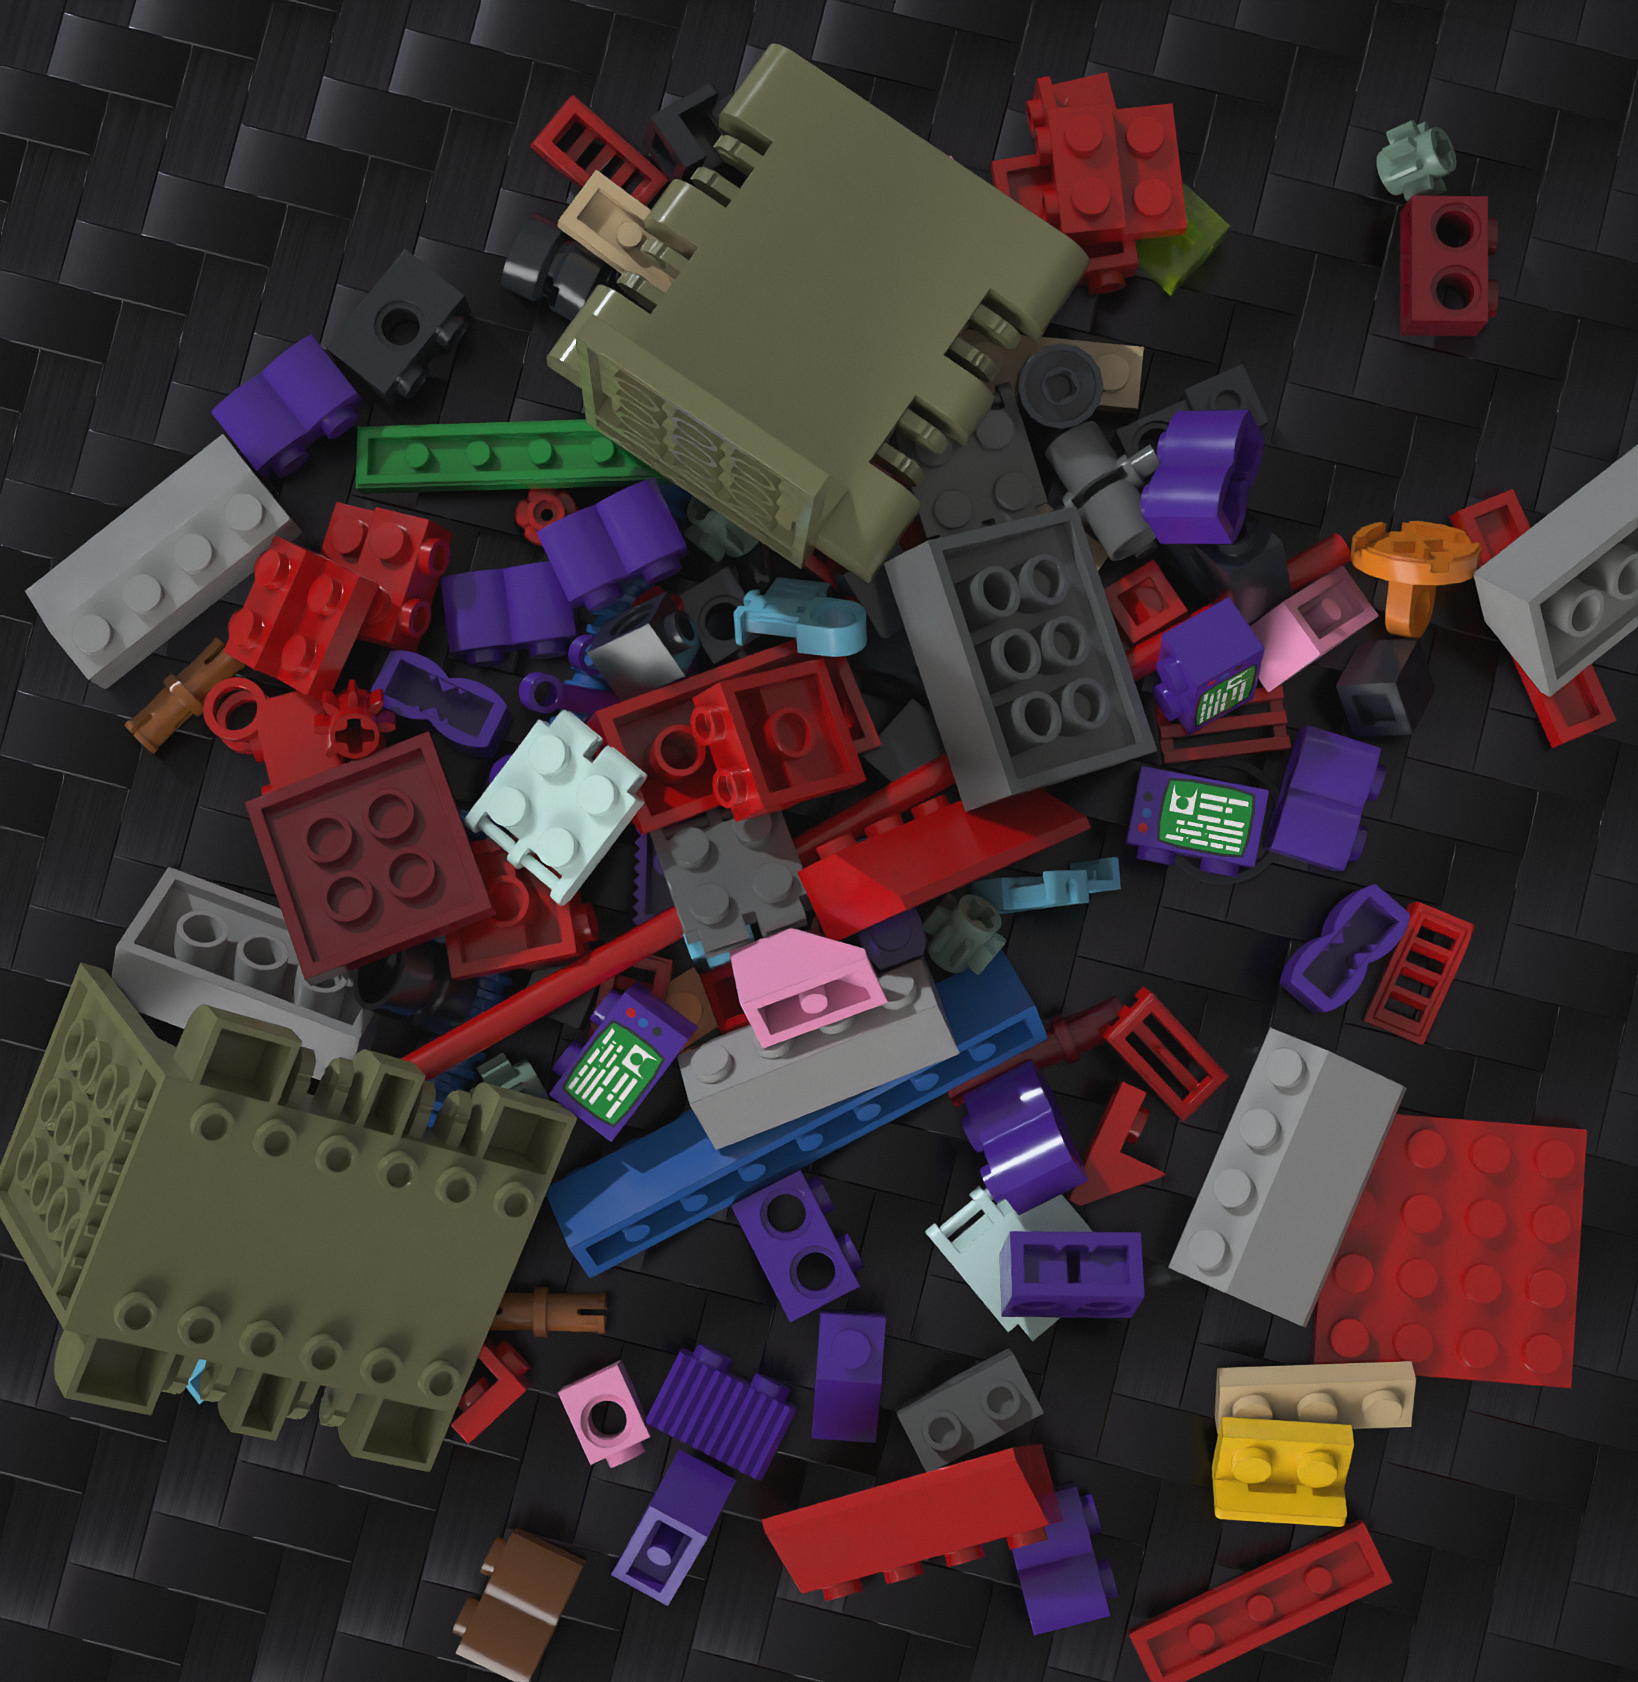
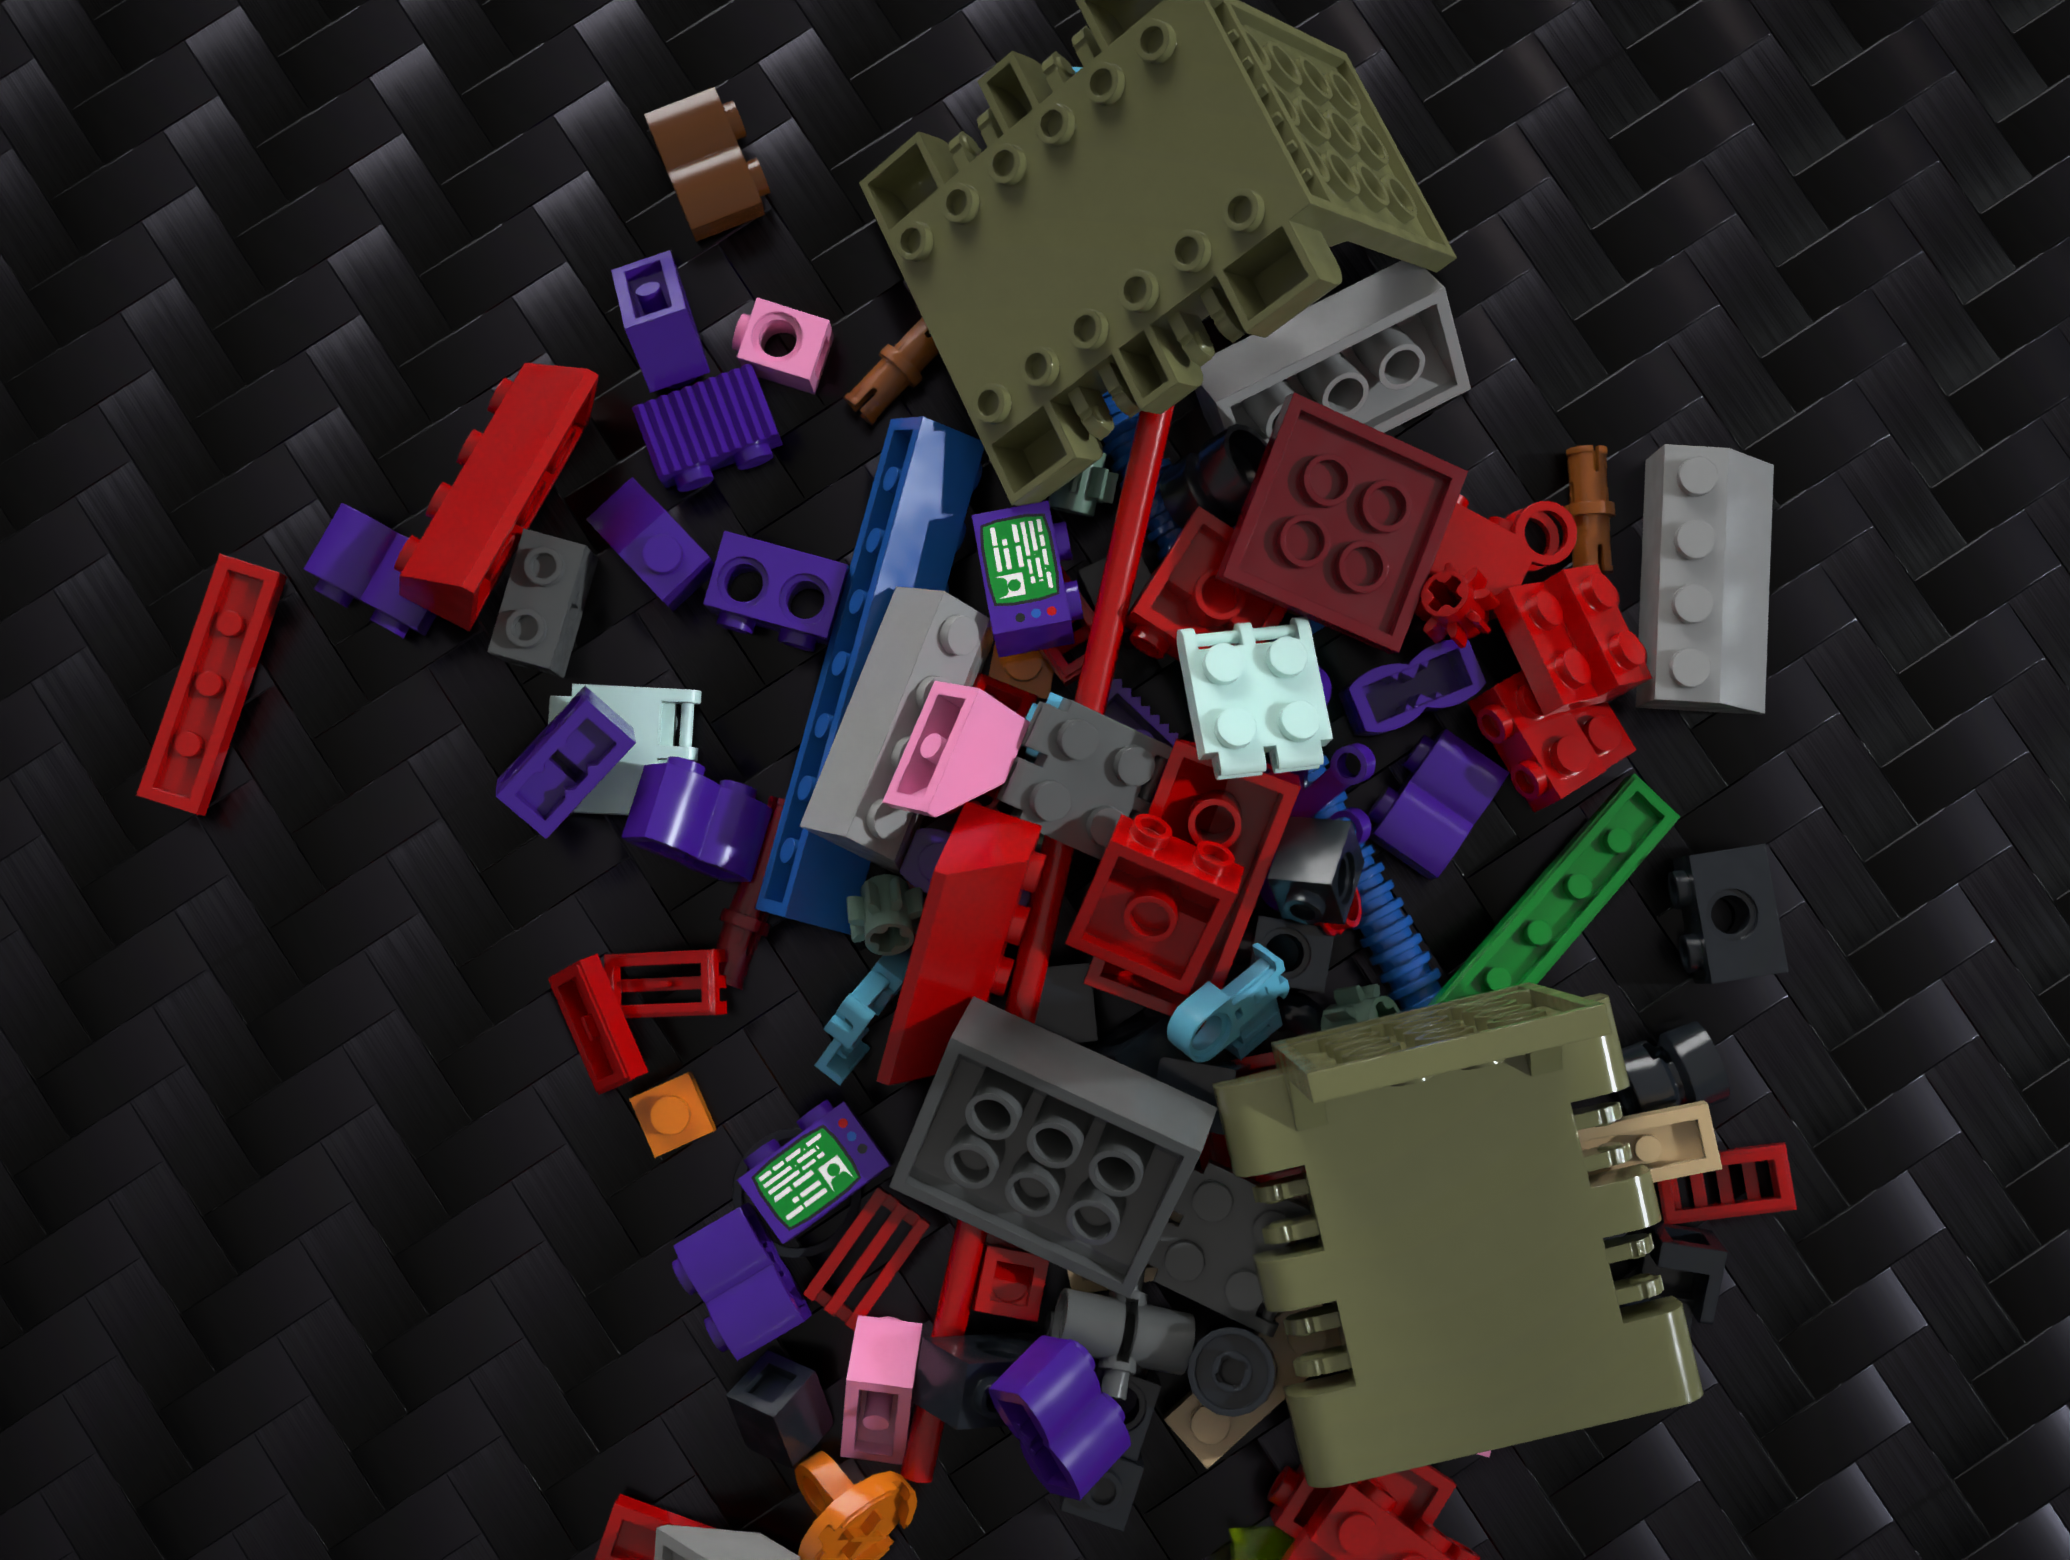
camera: 130 degrees right, 0 degrees up
dark purple brick [211,334,365,479] -> none
red bracket [451,1337,532,1444] -> none
red plate [516,488,578,547] -> none
dark purple brick [537,477,690,612] -> none
red slope [1064,1082,1166,1206] -> none
dark purple brick [1152,597,1265,735] -> none
light grey slope [1168,1028,1407,1328] -> none
yellow bracket [1212,1417,1354,1527] -> none
tan plate [1214,1361,1416,1433] -> none
dark purple brick [1280,884,1410,1014] -> none
red plate [1310,1114,1587,1388] -> none
red slope [1362,902,1476,1046] -> none
none -> red tile [549,953,648,1095]
none -> orange plate [629,1071,717,1158]

